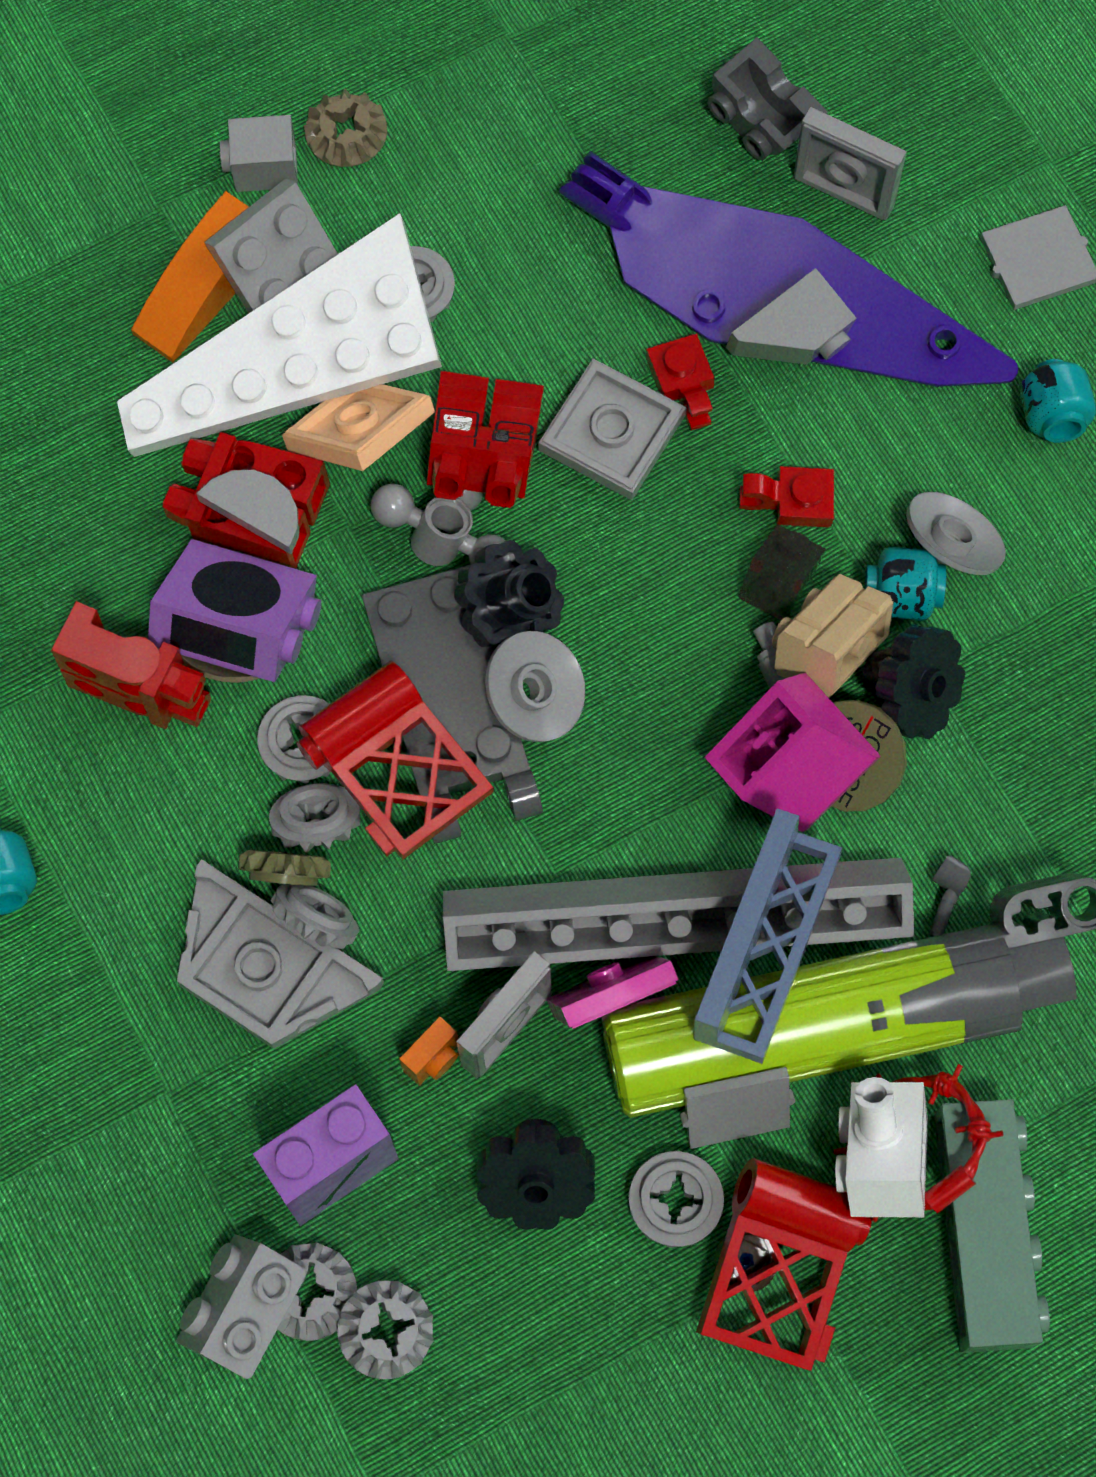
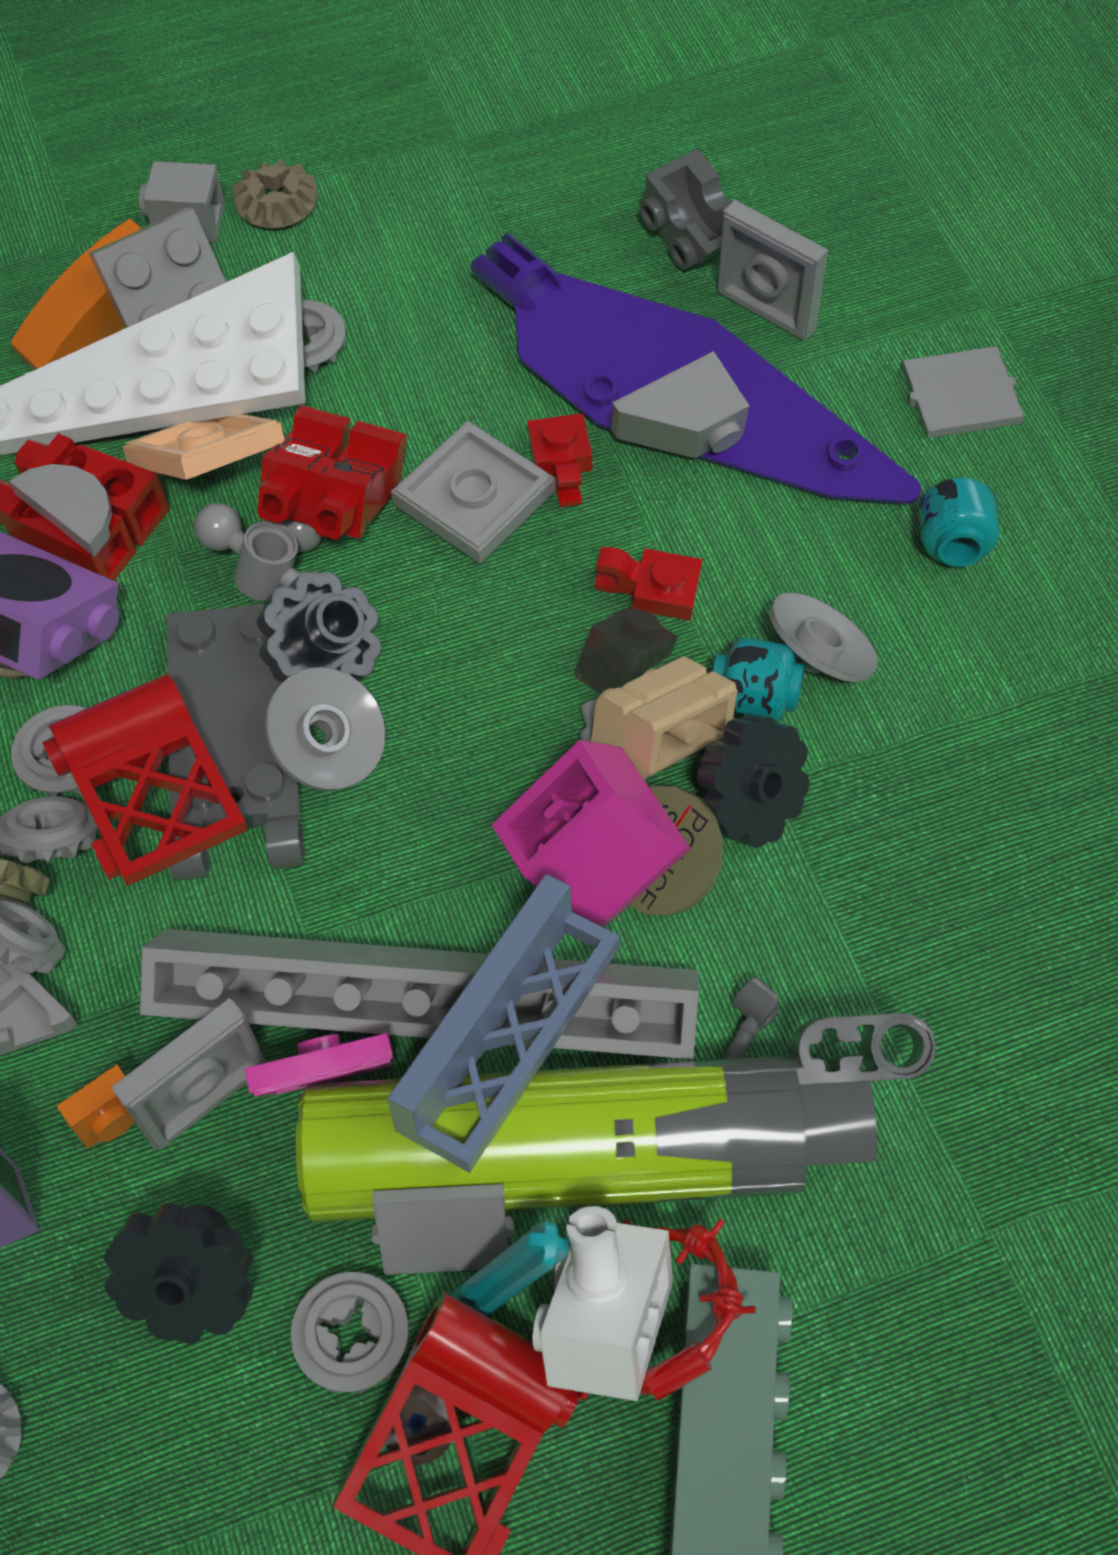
camera: 10 degrees right, 10 degrees down
none -> teal axle [449,1221,569,1316]

